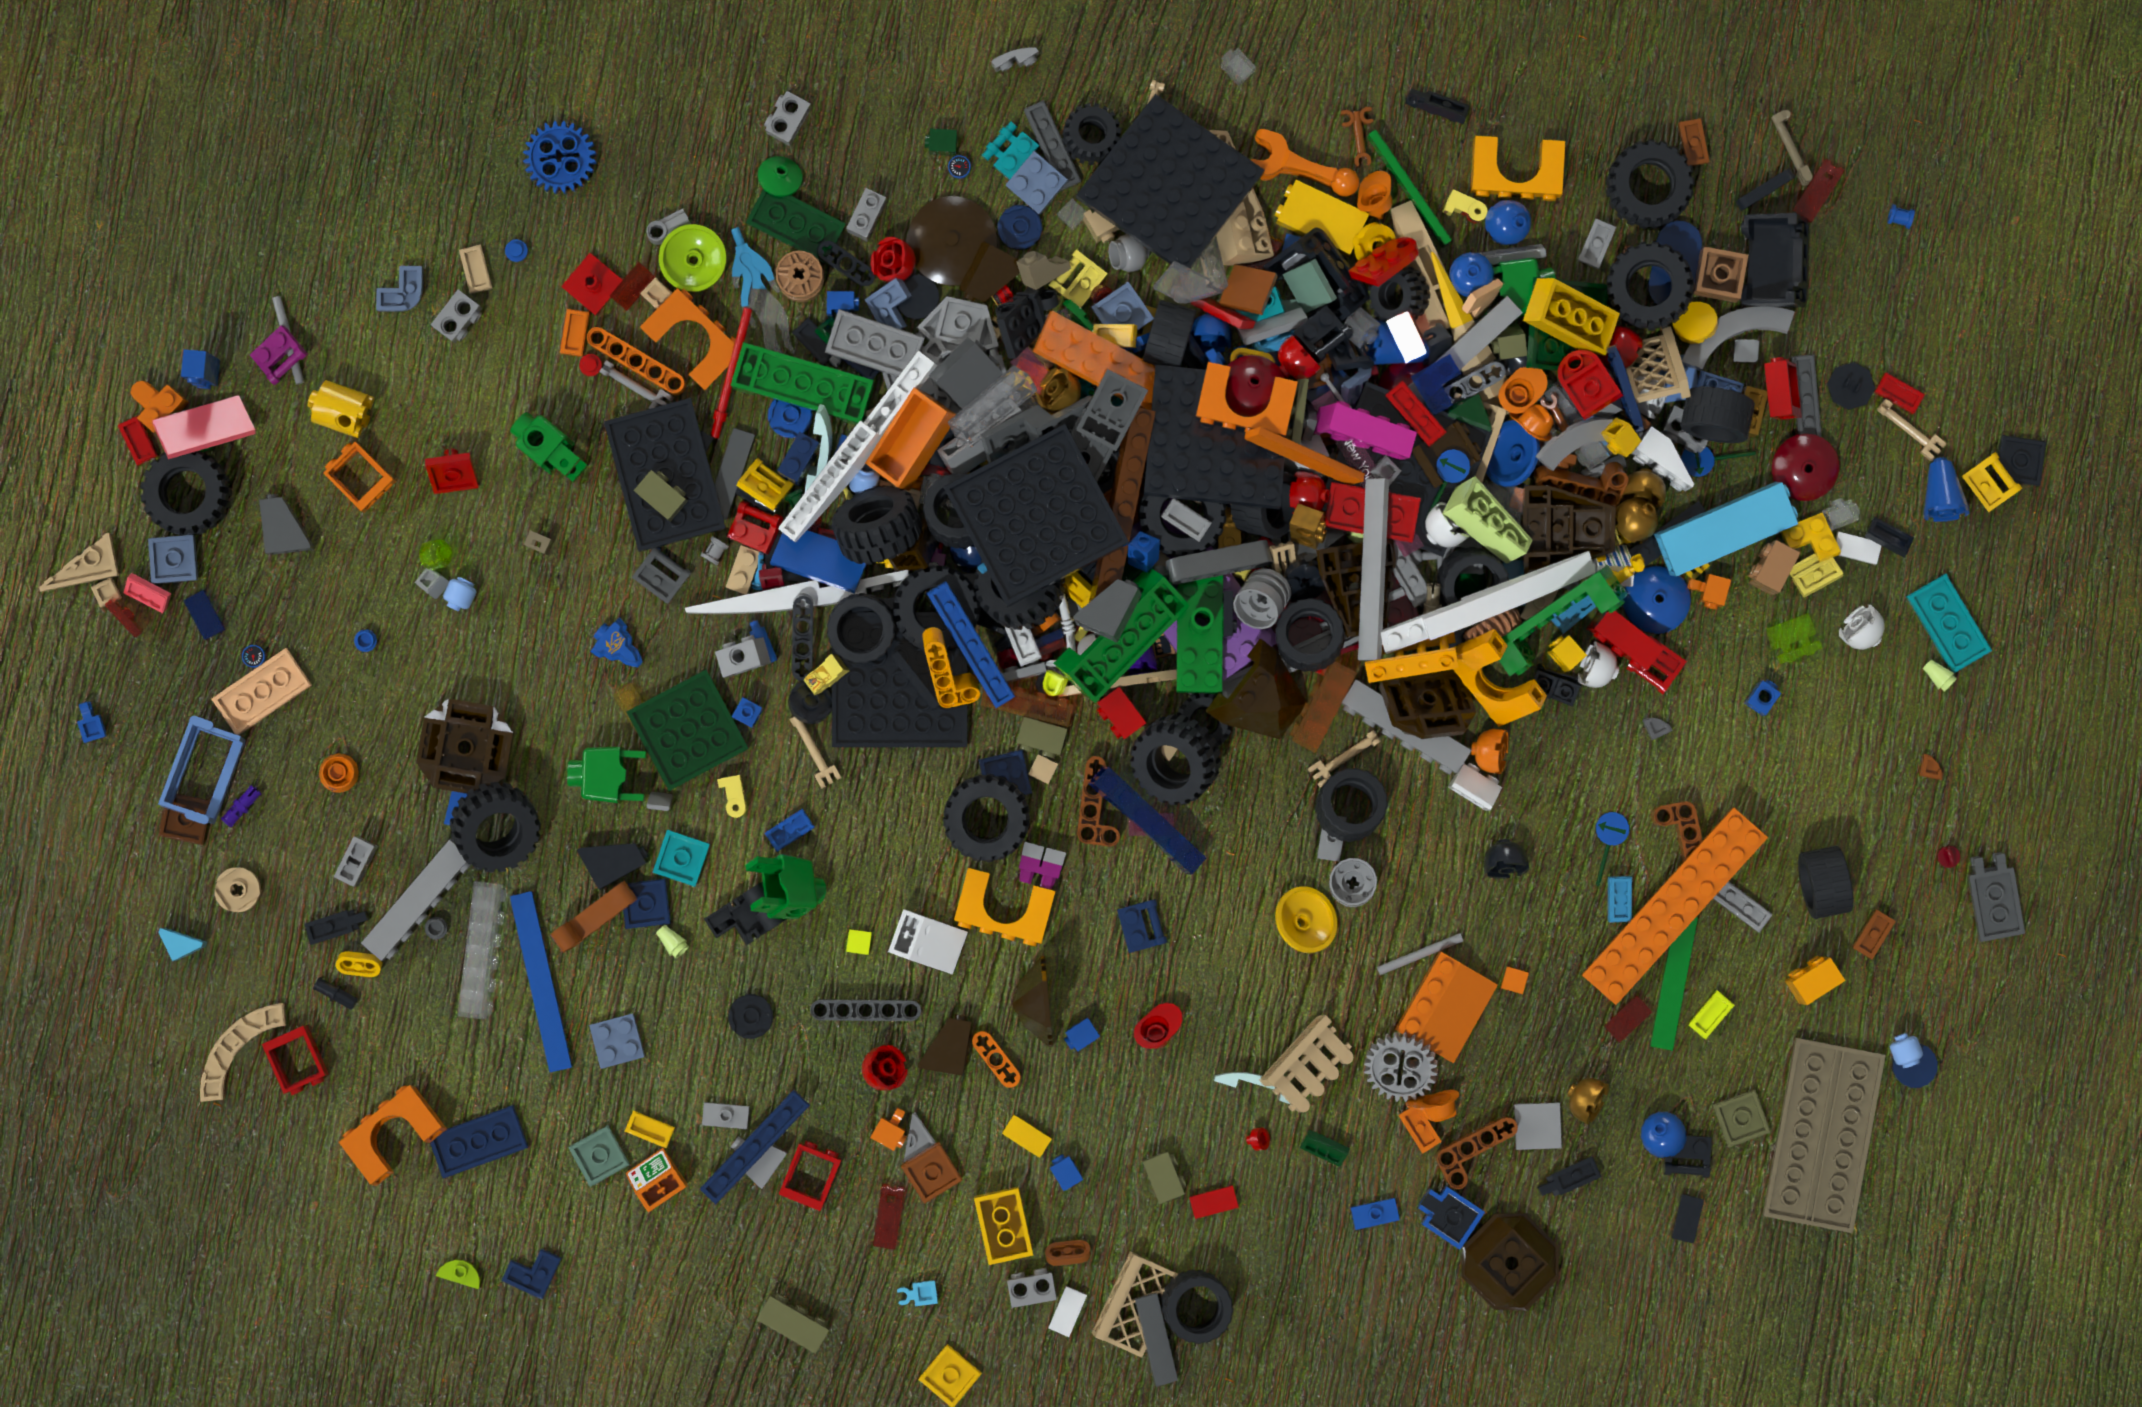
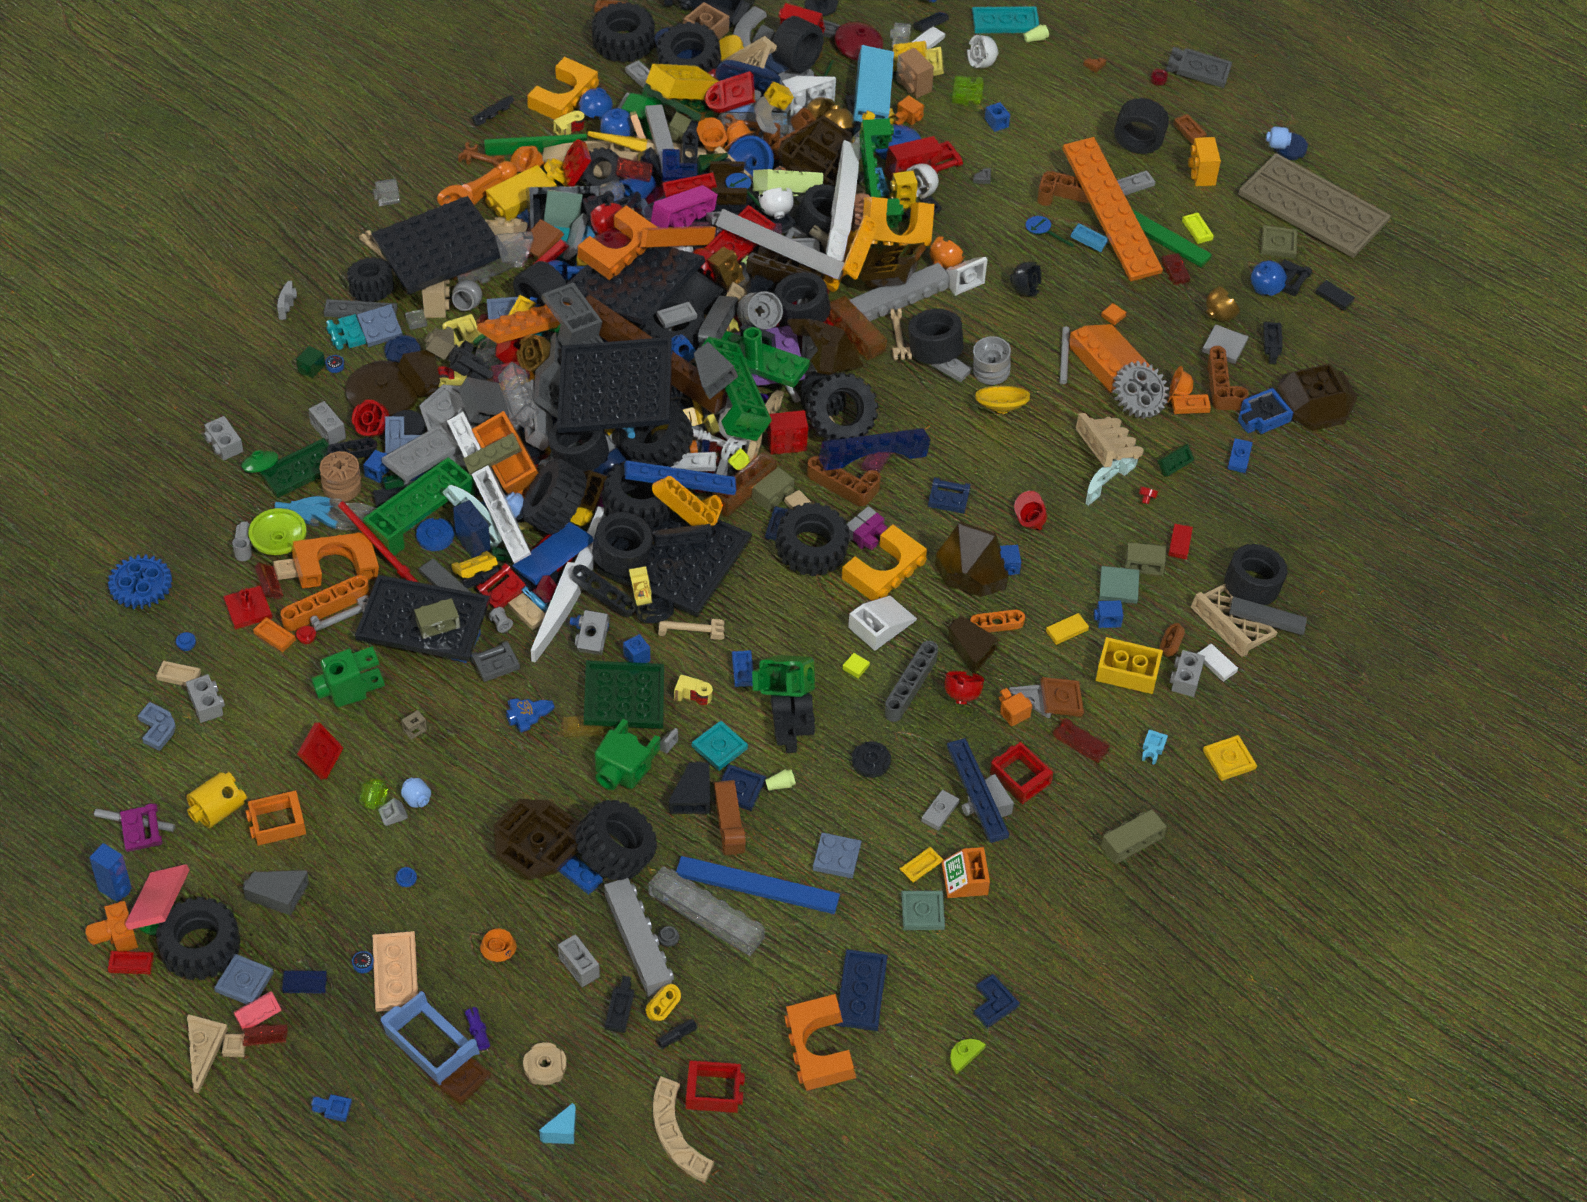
camera: 60 degrees left, 35 degrees down
none -> olive plate [463,433,522,476]
none -> sand green tile [1099,566,1139,604]

